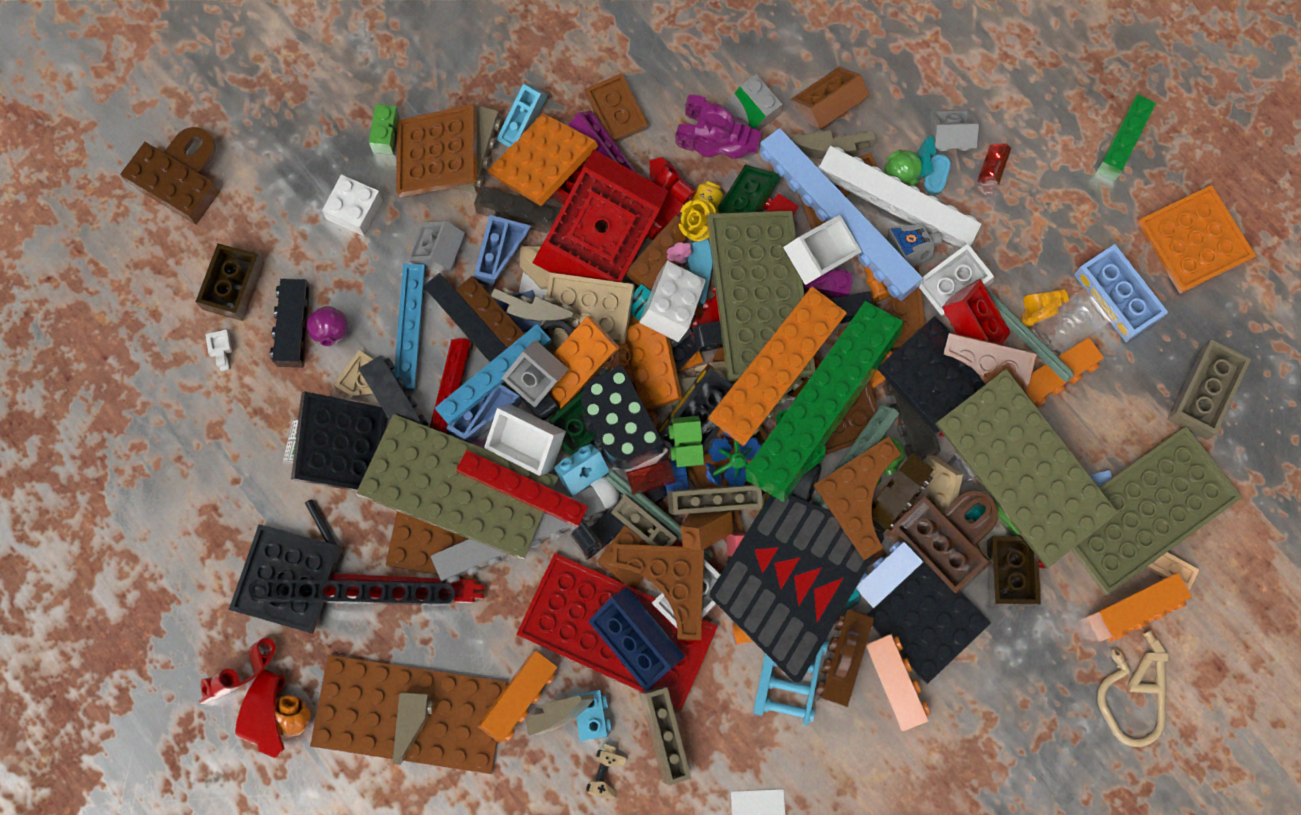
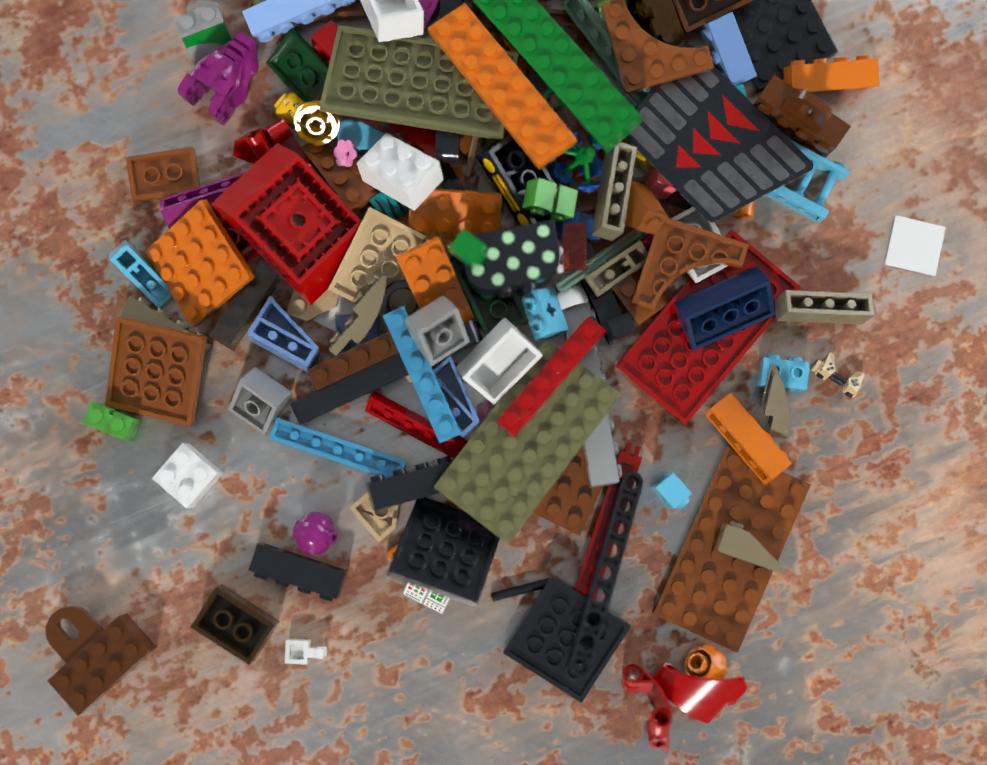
camera: 75 degrees left, 10 degrees up
none -> green brick [449,229,488,269]
none -> medium azure brick [650,472,692,509]

